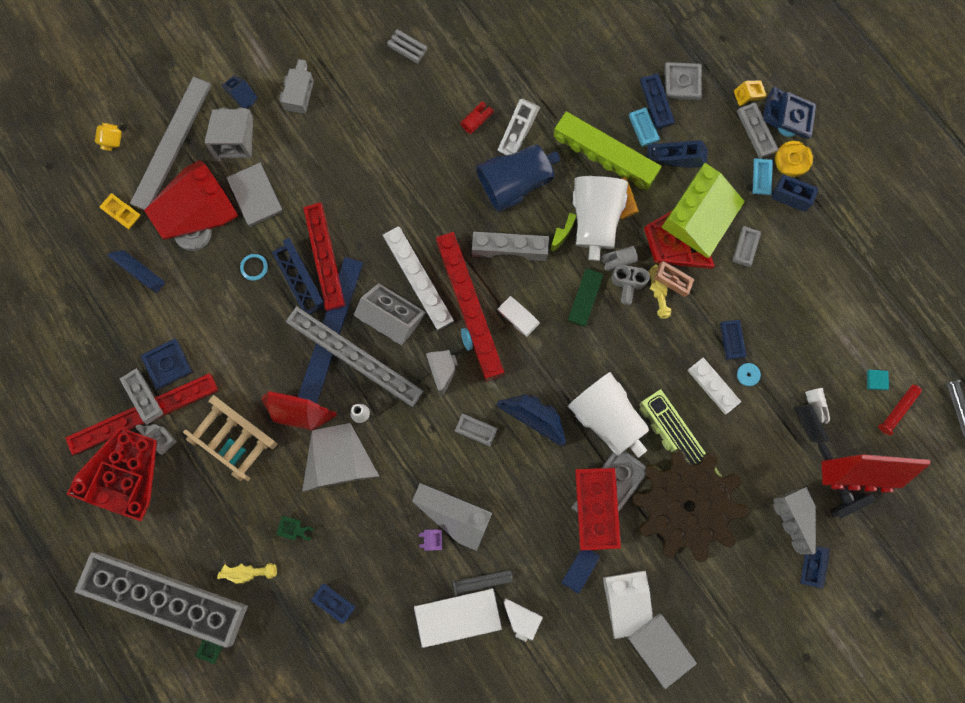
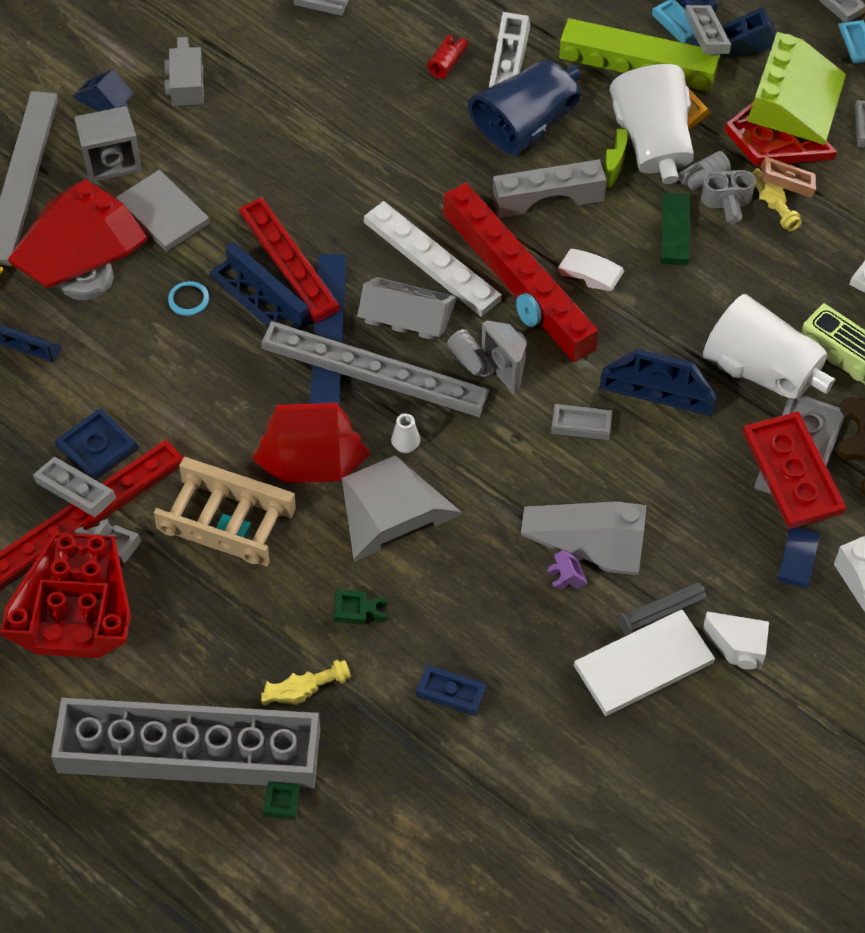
camera: 15 degrees left, 20 degrees down
none -> light grey hinge [447,329,495,378]
none -> light grey plate [684,5,731,56]

